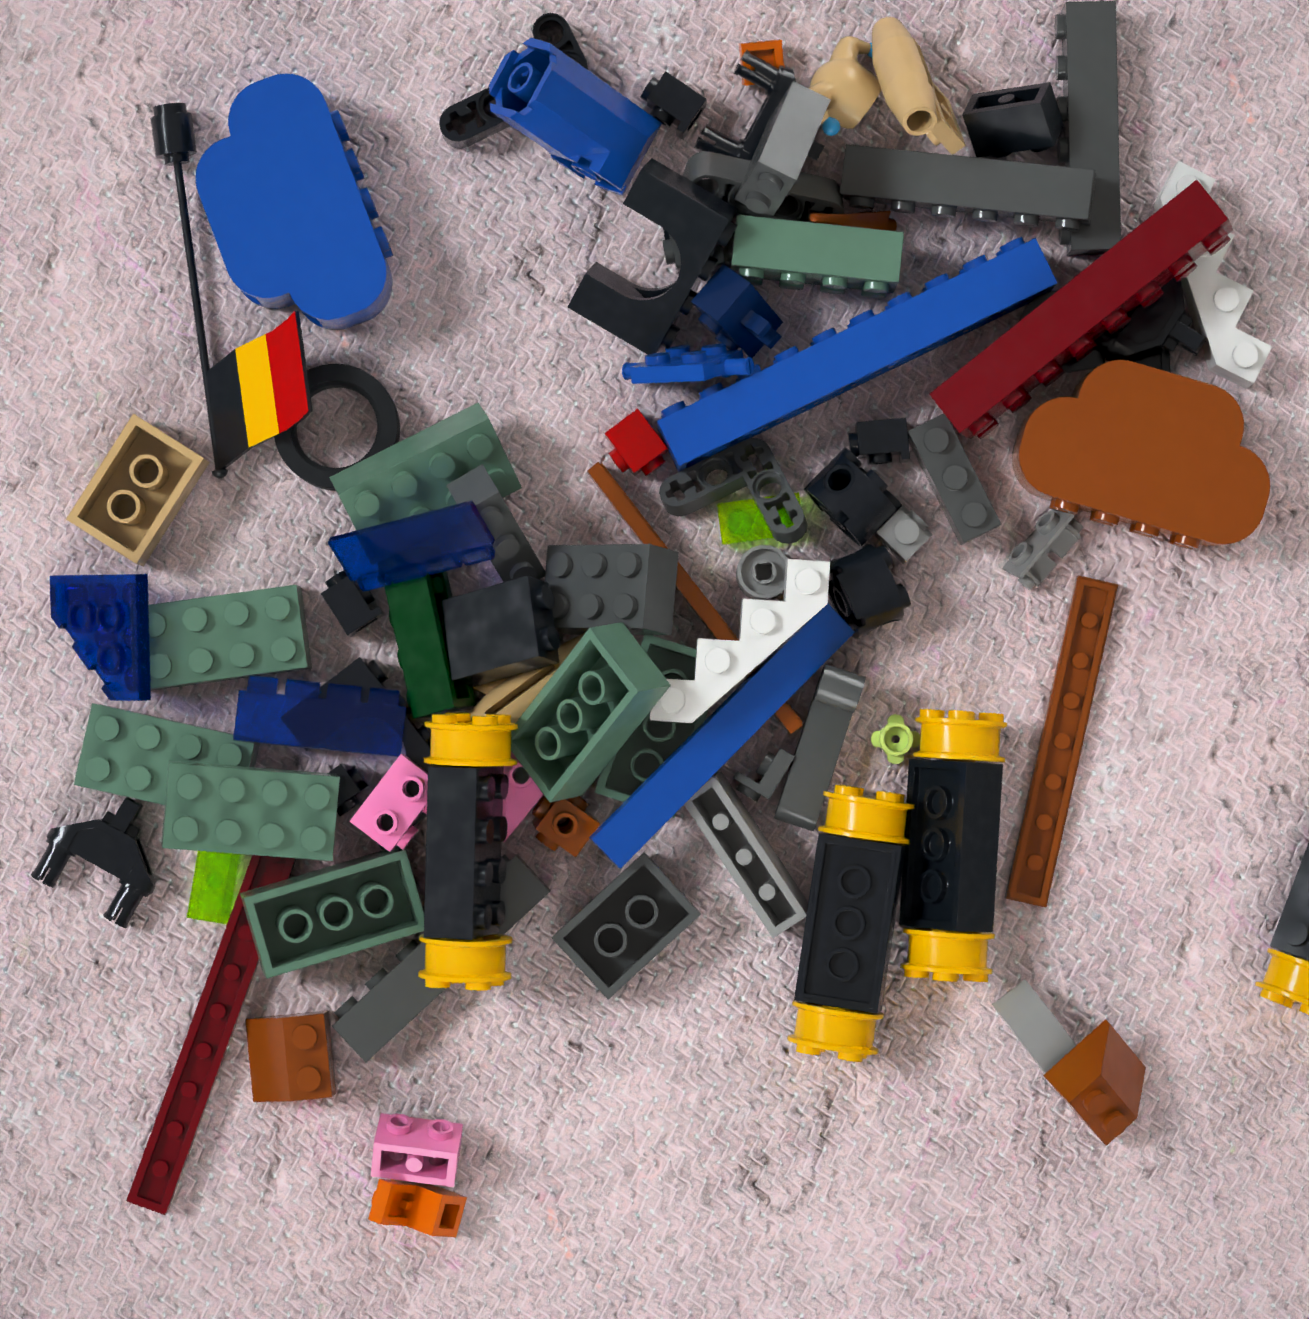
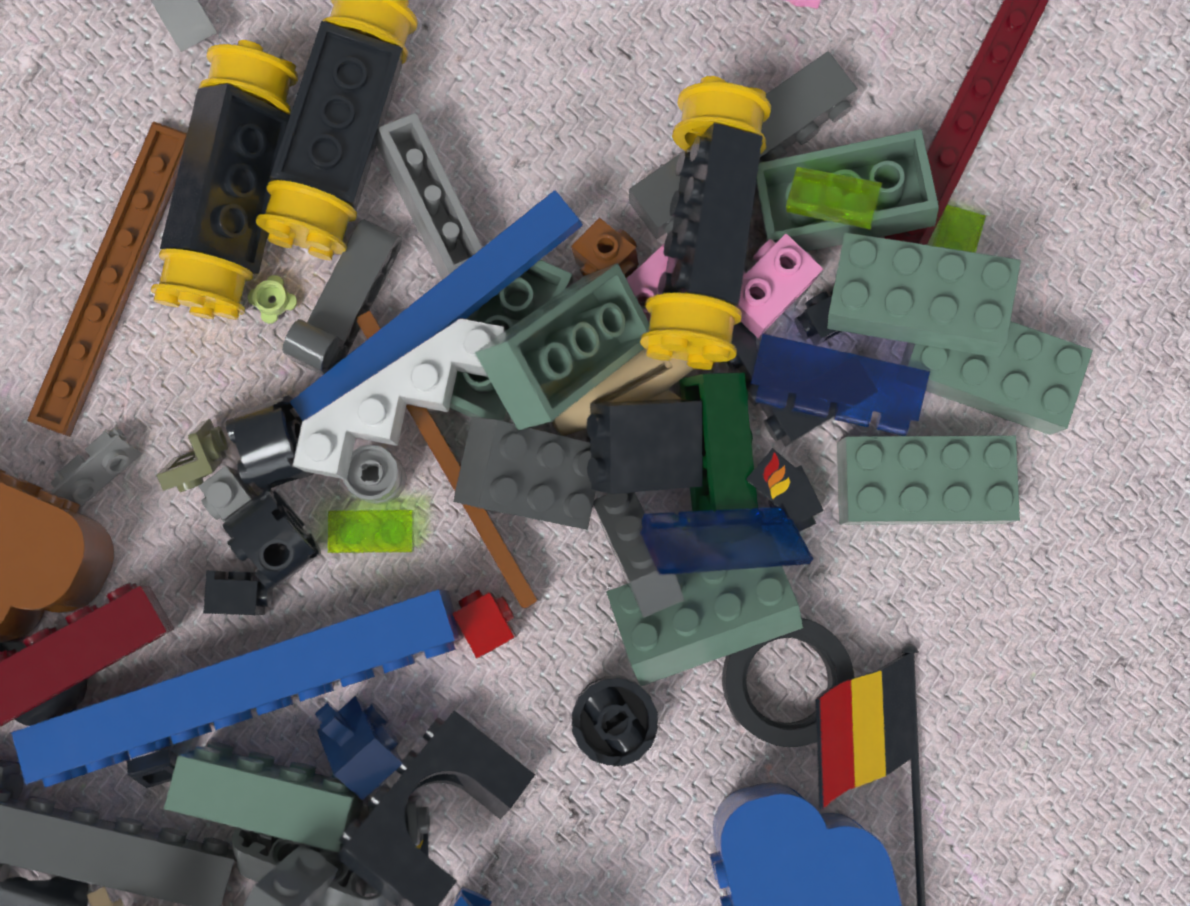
camera: 175 degrees left, 5 degrees down
black connector [31,797,156,928] -> none
clear blue plate [50,574,151,701] -> none
tan brick [66,414,210,567] -> none
dark orange slope [245,1010,336,1102] -> none
dark grey brick [552,852,701,1000] -> none
blue plate [622,344,754,384] -> none
dark grey beam [659,438,808,544] -> none
dark grey bracket [733,748,795,802] -> none
dark orange piece [809,210,897,231] -> none
dark grey brick [908,413,1001,545] -> none
none -> black tile [127,748,178,788]
none -> olive bracket [156,419,228,492]
none -> black brick [572,676,658,766]
none -> black sticker [746,448,805,507]
none -> clear neon green plate [786,166,882,229]

